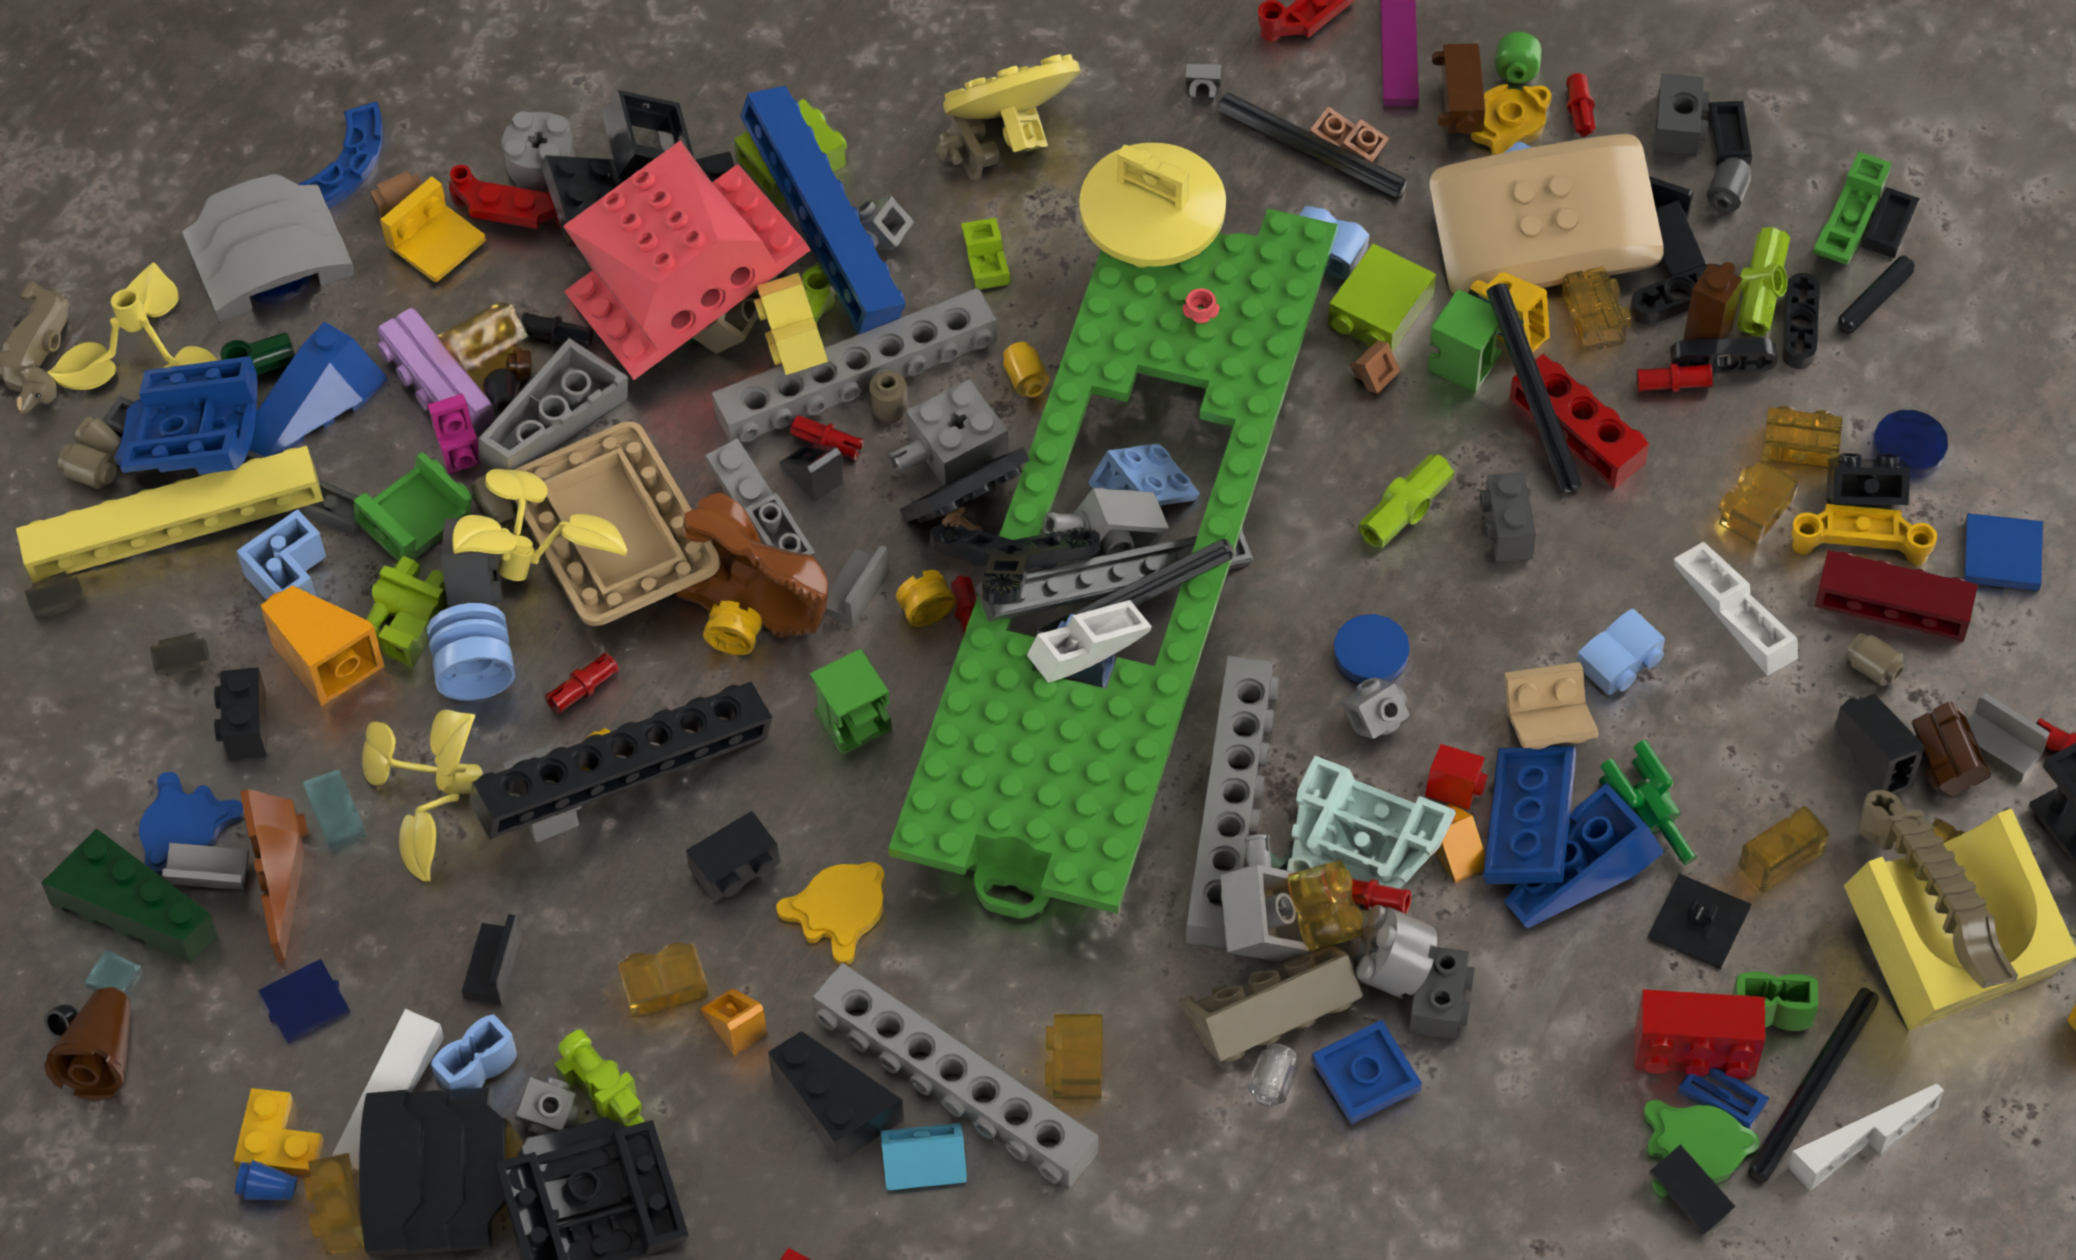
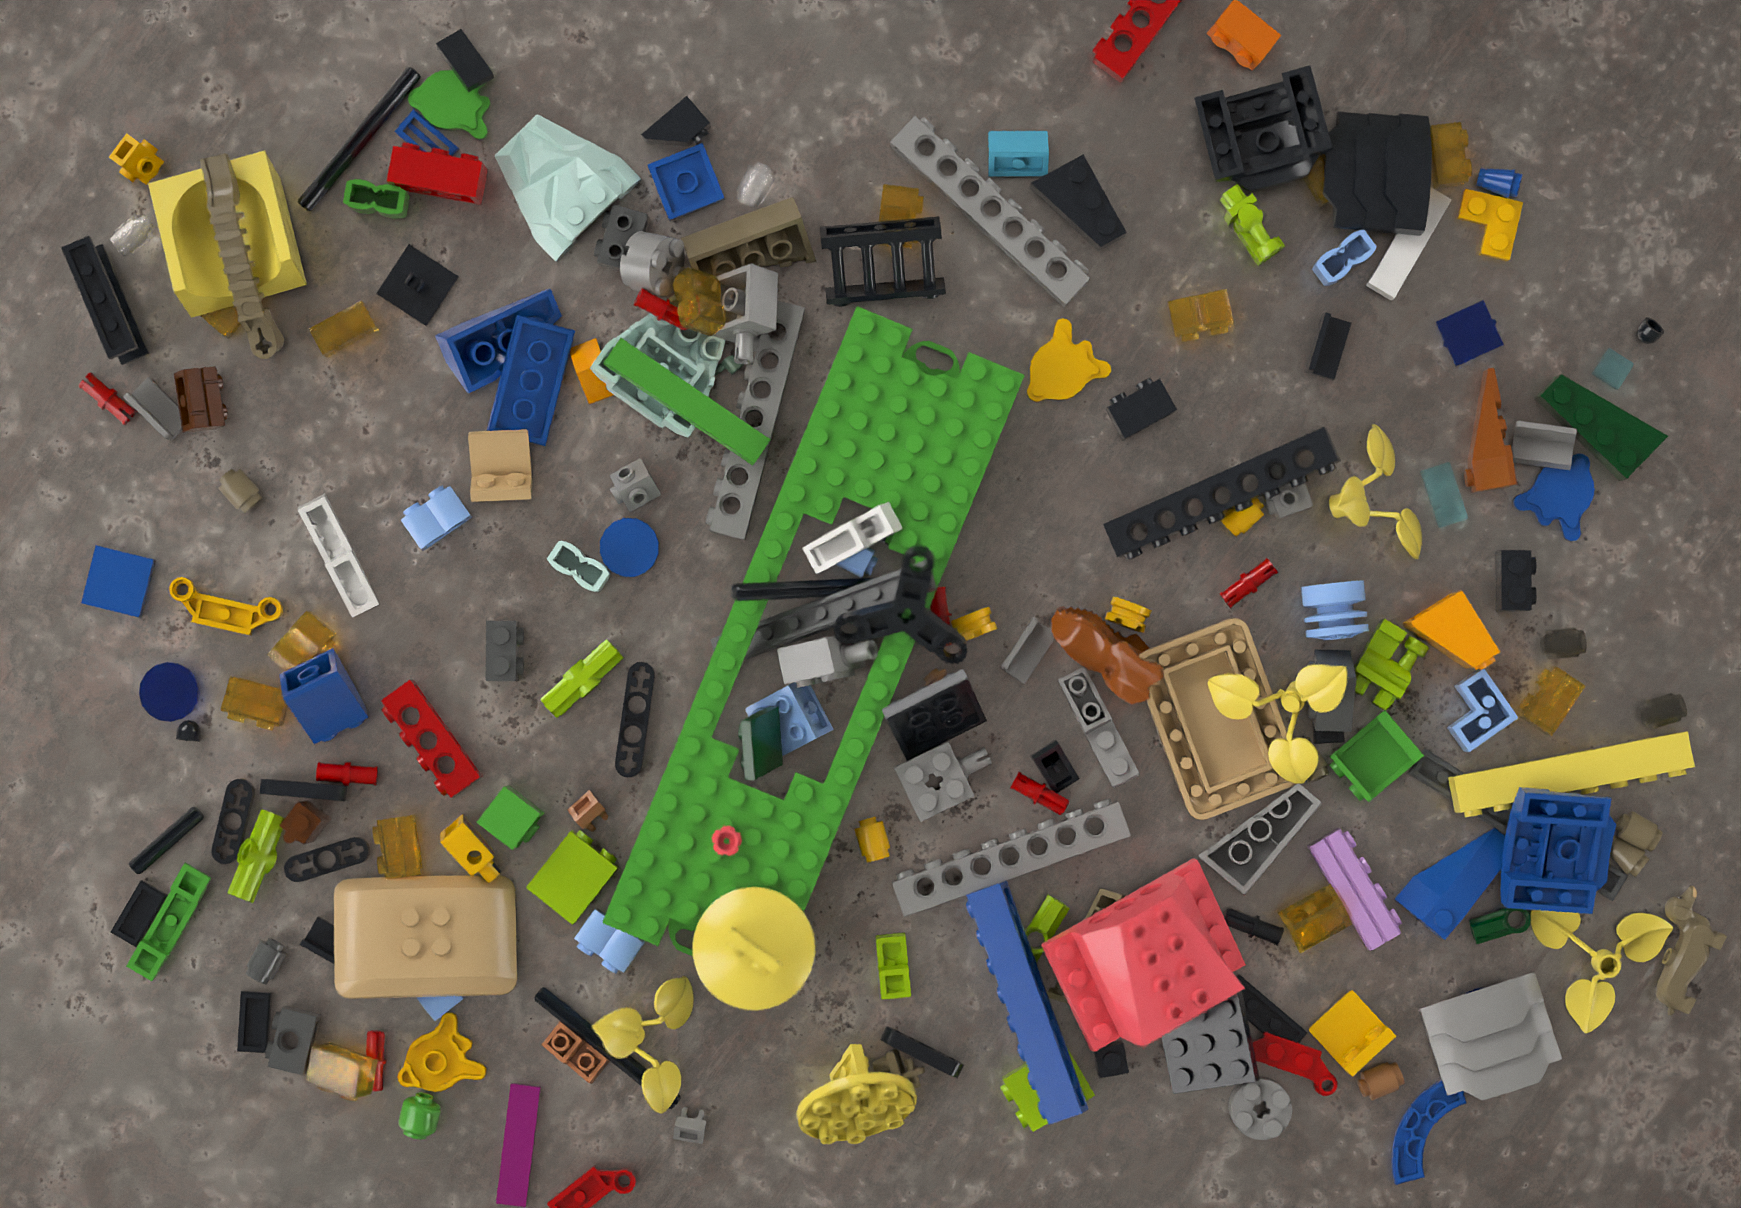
camera: 175 degrees left, 30 degrees up
reddish brown cone [44,987,131,1101] -> none
dark pink slope [427,393,482,474] -> none
black cone [483,369,520,415] -> none
reddish brown plate [506,346,532,383] -> none
light grey brick [514,1077,580,1135] -> none
black window [602,90,695,179] -> none
light orange slope [700,988,767,1056] -> none
light yellow brick [754,273,828,375] -> none
bright green piece [810,649,892,755] -> none
light grey brick [857,196,914,251] -> none
dark tan brick [869,371,908,423] -> none
red brick [1425,744,1488,809] -> none
reddish brown brick [1432,43,1485,134] -> none
black axle [1486,283,1582,493] -> none
green plant [1598,740,1697,865] -> none
black tile [1656,200,1706,277] -> none
white slope [1788,1083,1944,1191] -> none
dark red brick [1814,550,1978,642] -> none
black brick [1827,453,1911,505] -> none
black slope [1835,694,1925,794] -> none
none -> black hinge [176,720,201,742]
none -> blue slope [279,648,368,744]
none -> clear yellow brick [306,1042,378,1101]
none -> light aqua wedge [494,114,642,262]
none -> light aqua brick [547,541,611,592]
none -> light yellow plant [592,976,694,1114]
none -> bright green tile [603,338,771,466]
none -> black beam [615,662,655,778]
none -> black slope [641,96,711,146]
none -> dark green tile [738,706,783,780]
none -> black fence [820,216,946,307]
none -> black beam [880,1026,964,1078]
none -> black tile [1236,974,1308,1043]
none -> clear yellow brick [1518,666,1585,736]

